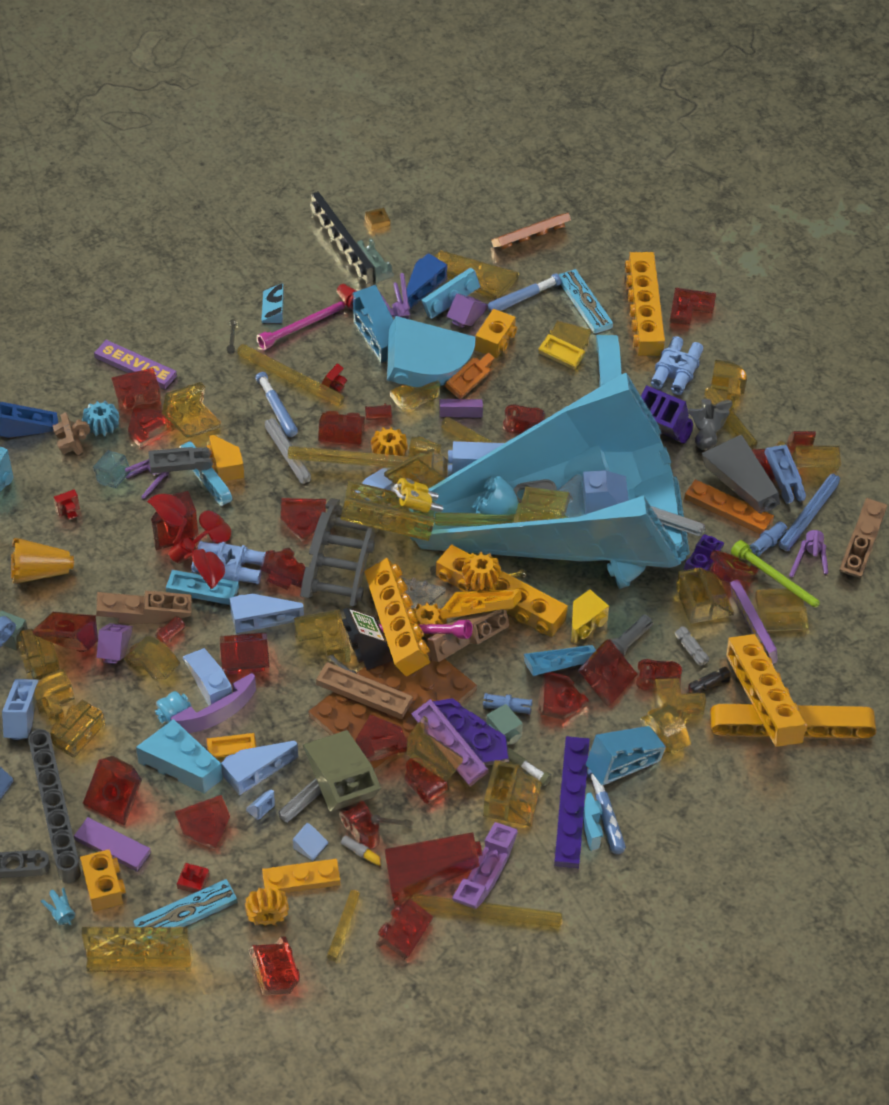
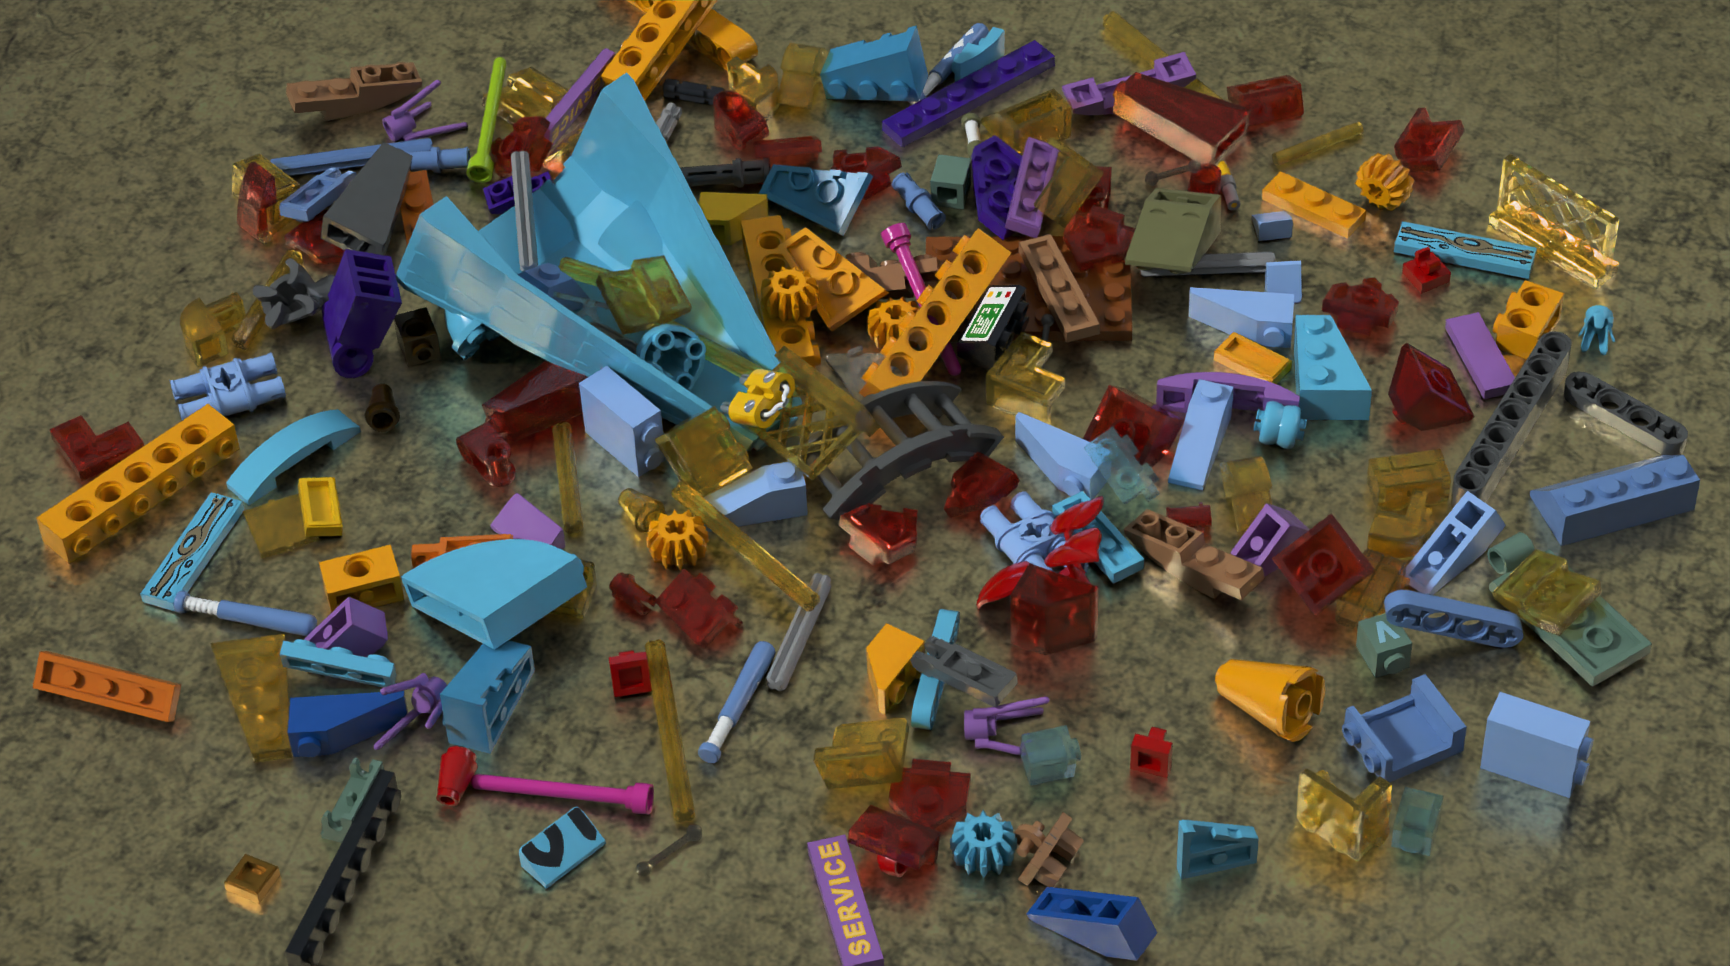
camera: 130 degrees left, 5 degrees down
none -> clear light blue bracket [1084,427,1160,504]

